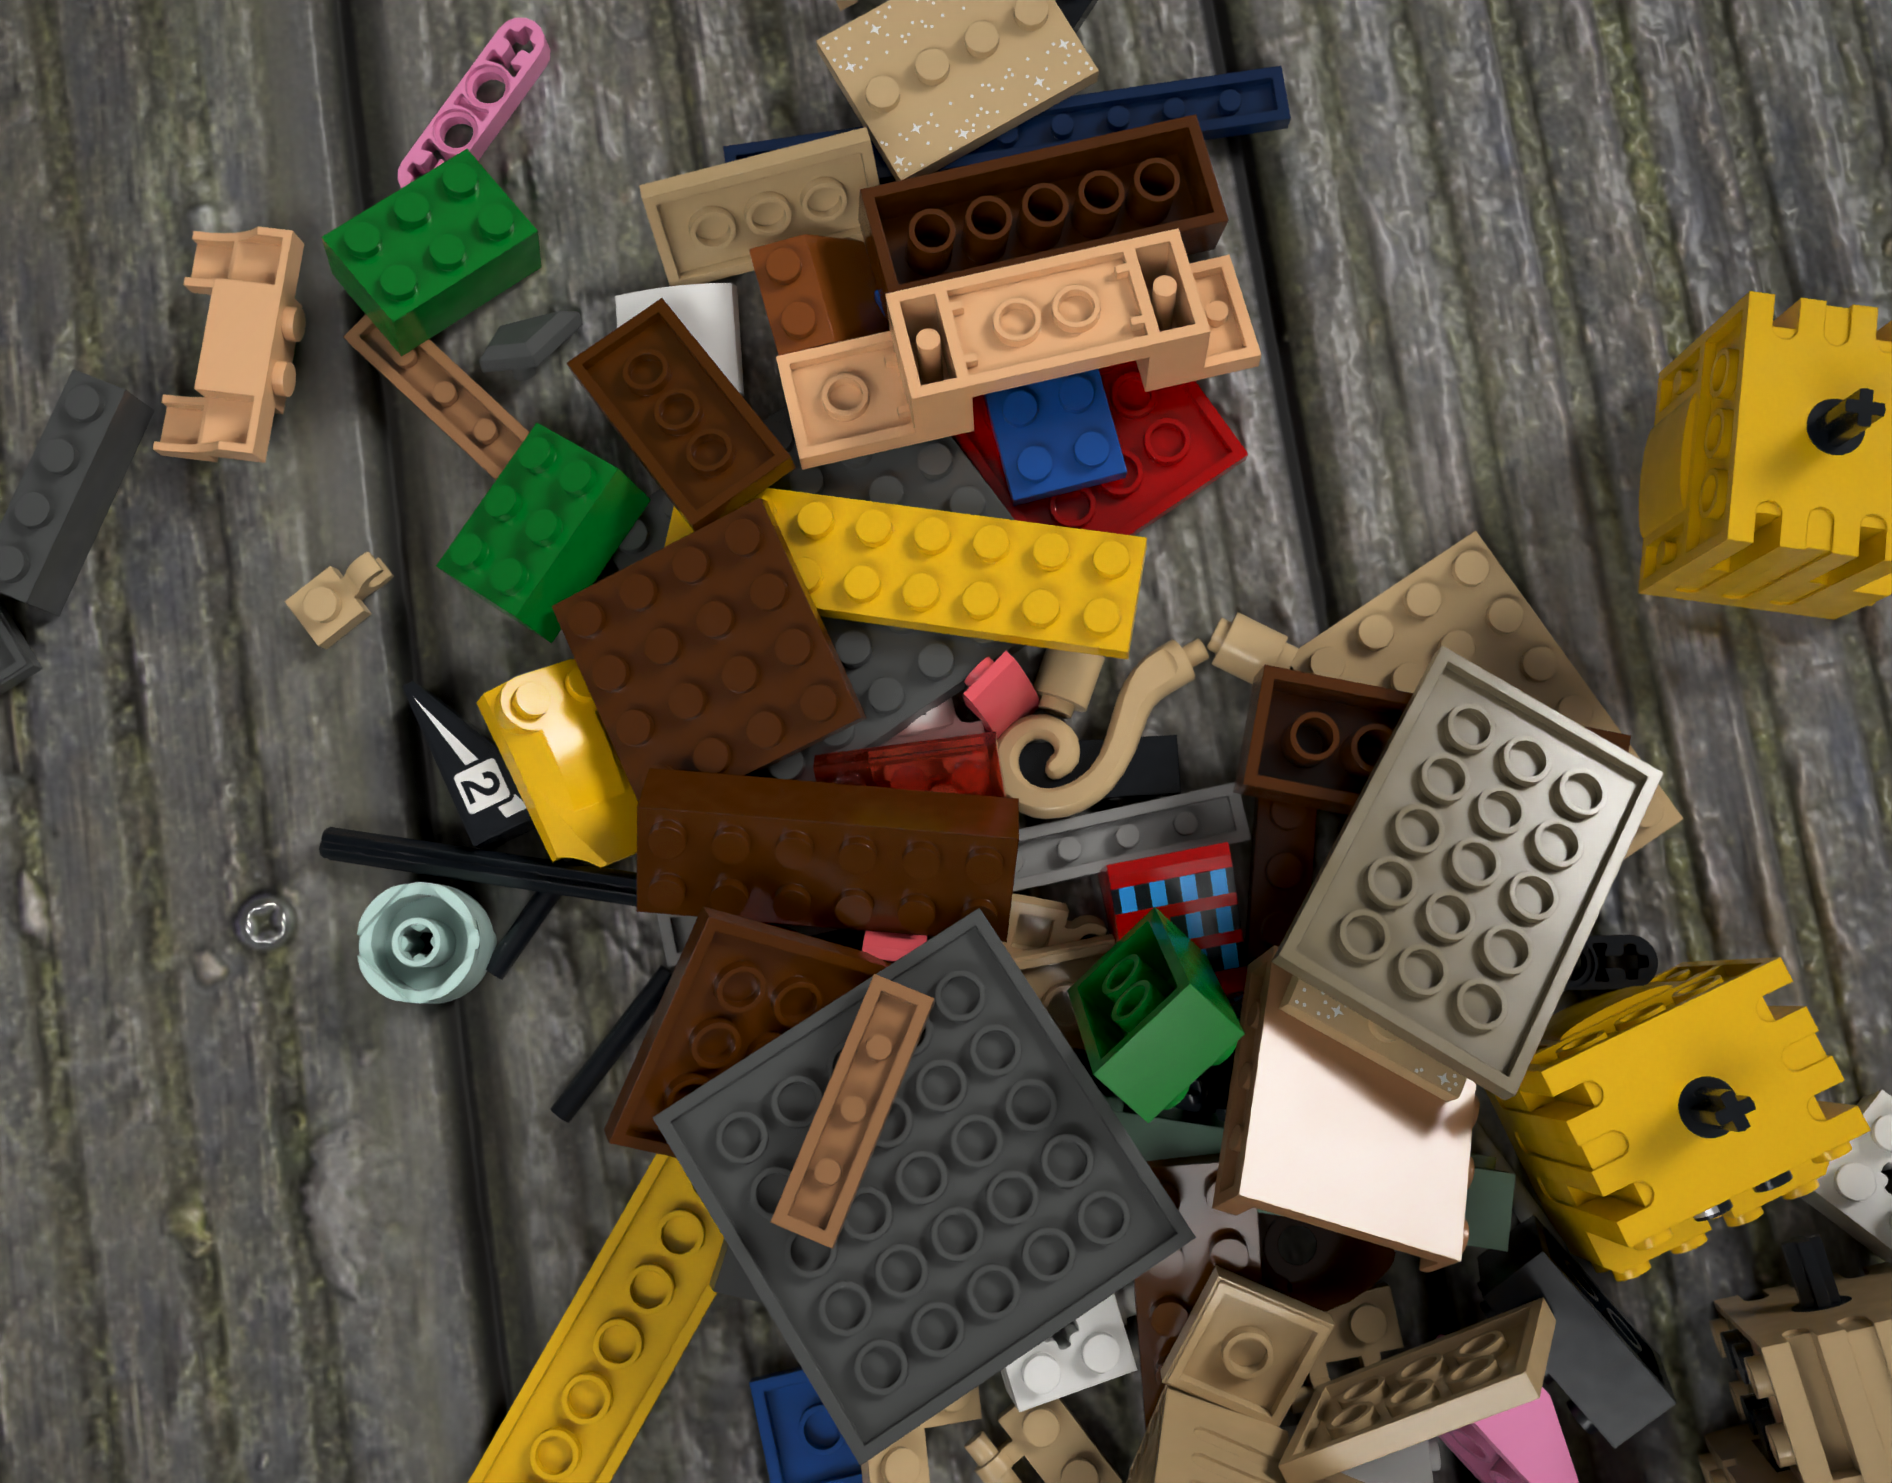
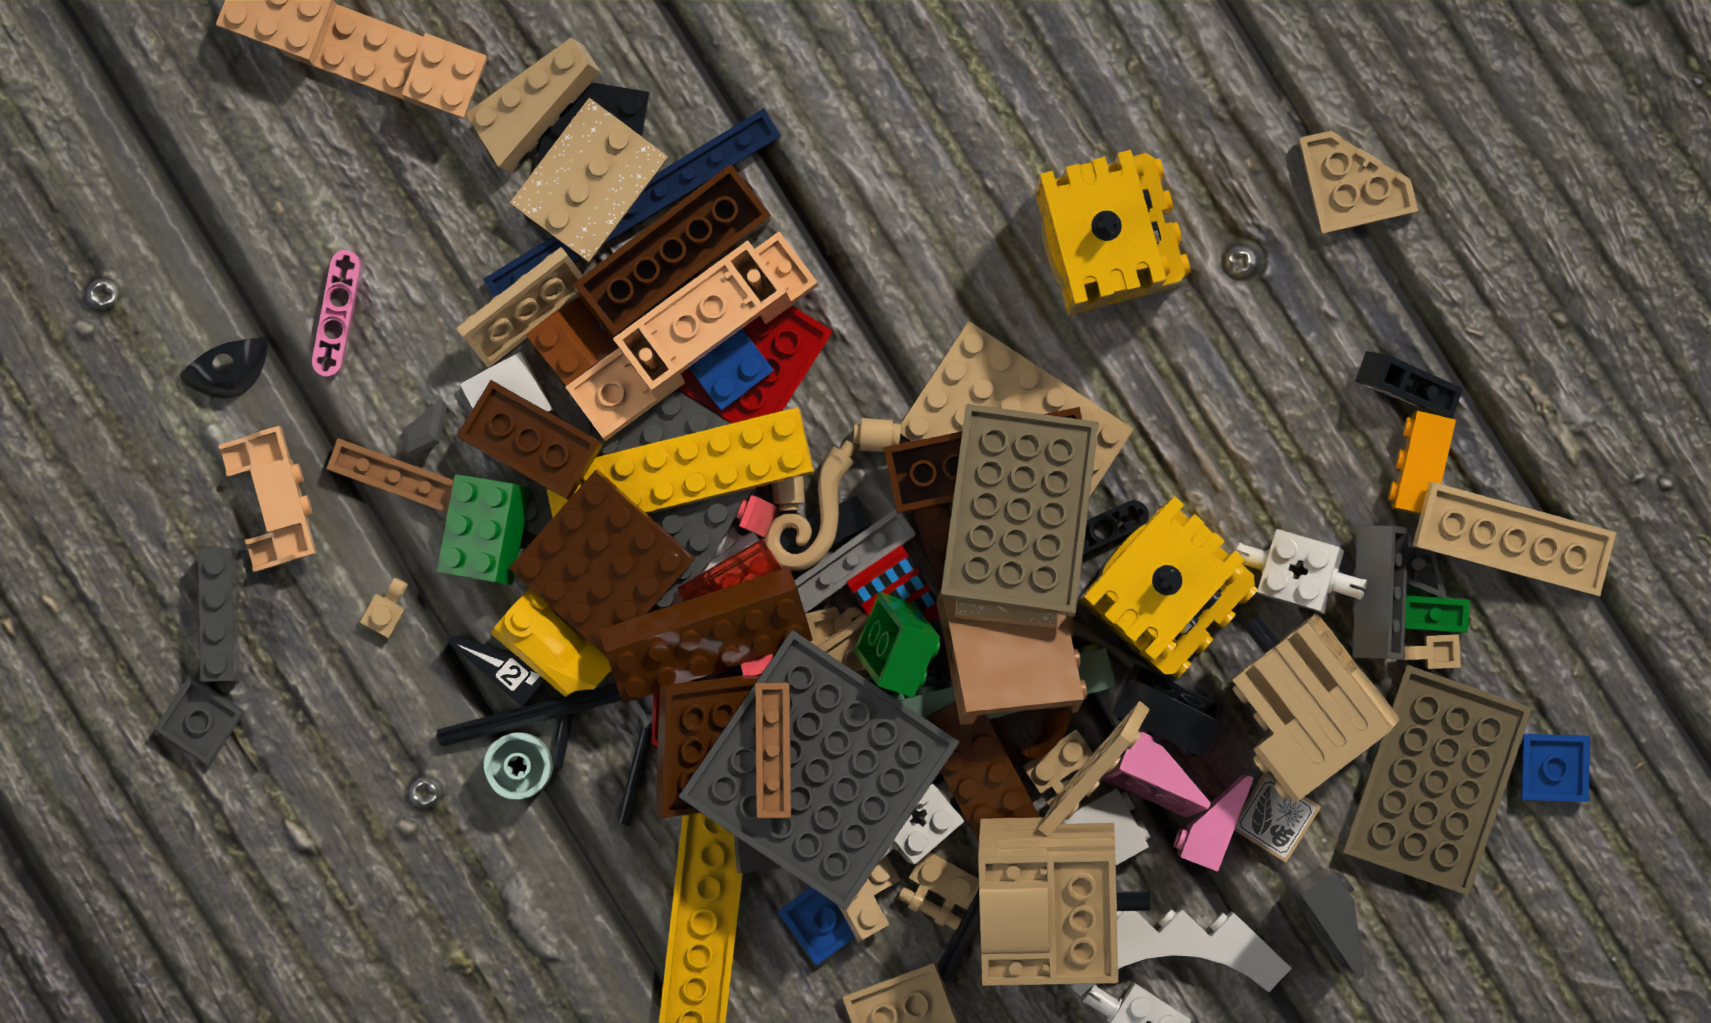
camera: 30 degrees left, 5 degrees up
green brick [321,149,542,357] -> none
tan tile [1160,1266,1335,1427] -> none
none -> black piece [180,337,268,399]

